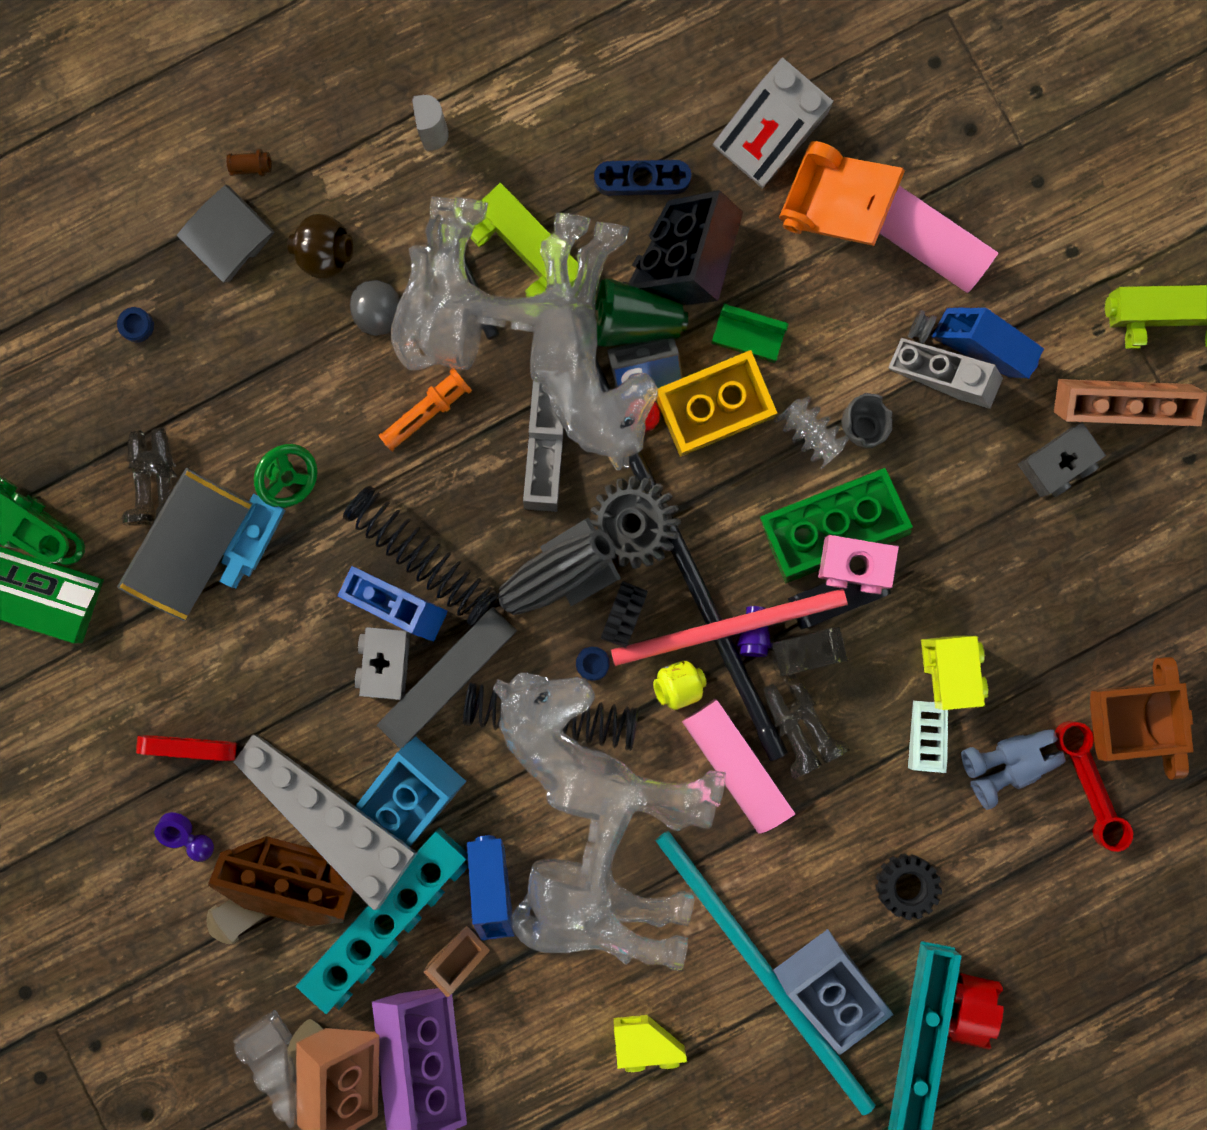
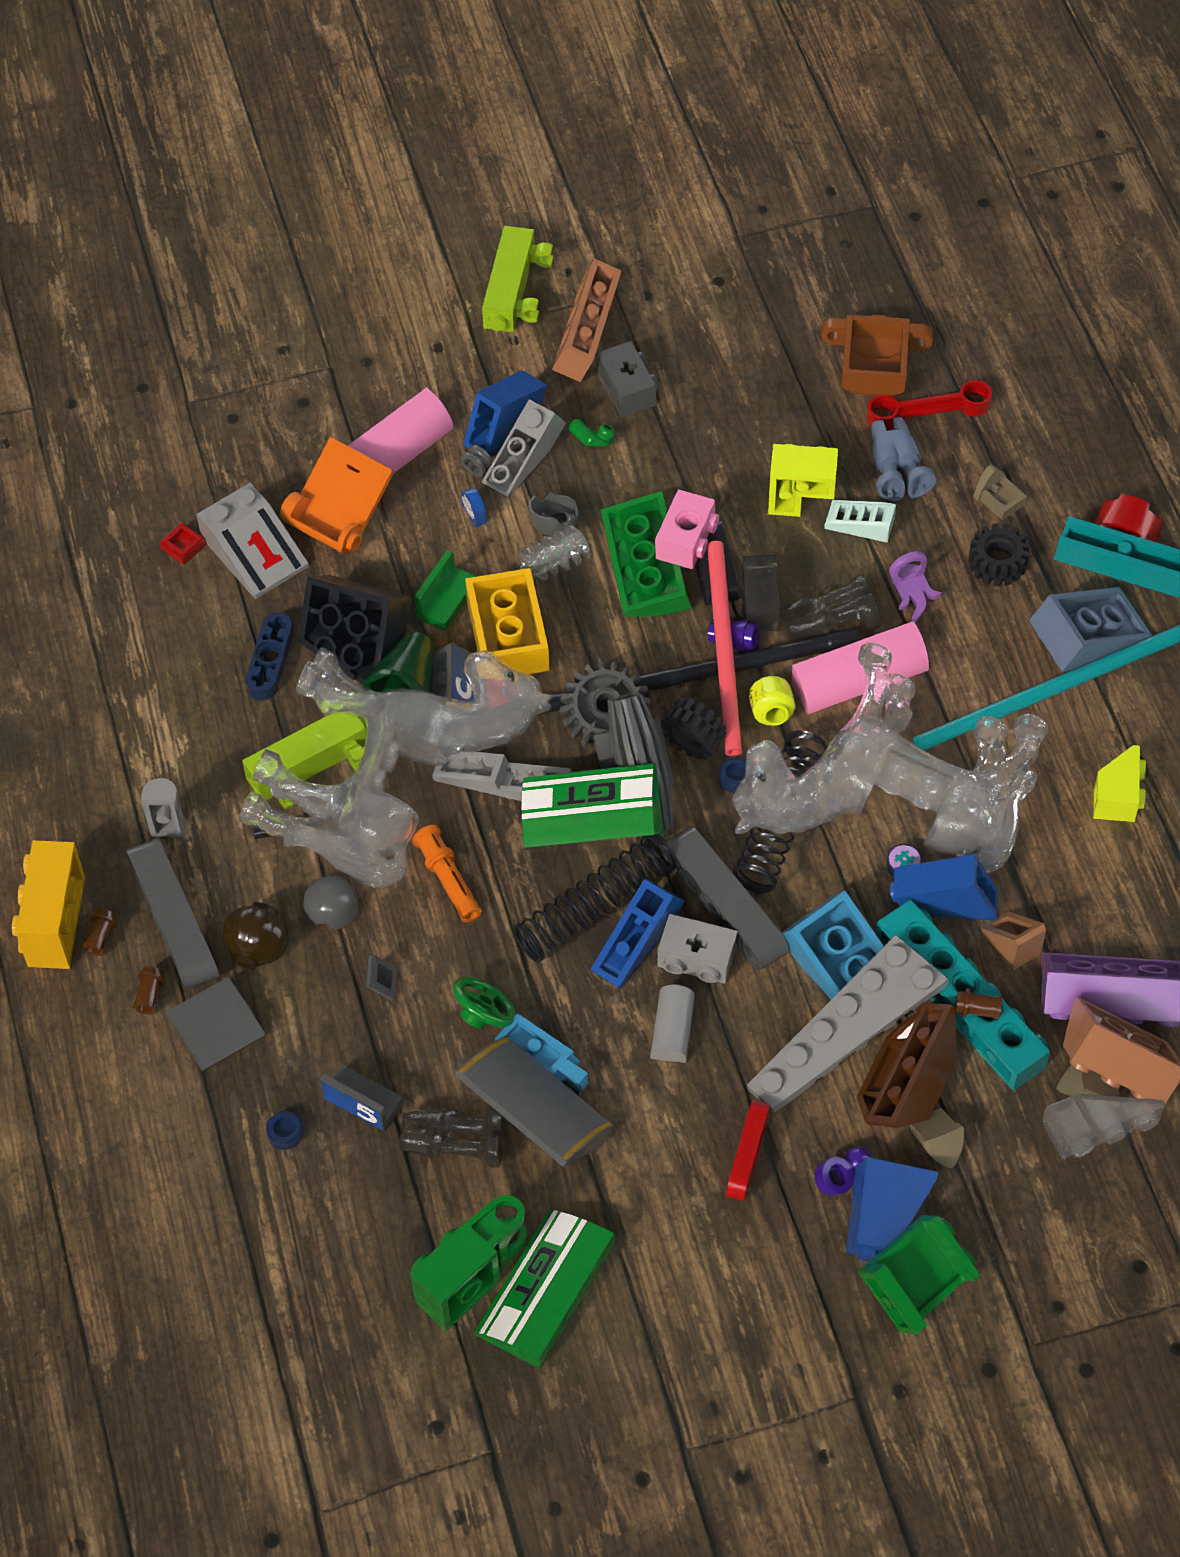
camera: 75 degrees left, 30 degrees down
none -> yellow brick [12,840,86,969]
none -> reddish brown pin [82,908,117,956]
none -> dark grey beam [126,838,219,990]
none -> red tile [159,522,206,565]
none -> dark grey panel [320,1064,404,1132]
none -> dark grey slope [365,955,397,1001]
none -> blue tile [461,487,487,527]
none -> green slope [522,763,664,848]
none -> green arm [568,418,615,447]
none -> light grey brick [650,985,695,1063]
none -> blue slope [846,1157,938,1262]
none -> green panel [858,1215,980,1335]
none -> tile [886,844,922,877]
none -> medium lavender piece [889,551,942,623]
none -> reddish brown pin [955,988,1002,1019]
none -> dark tan tile [973,465,1027,520]

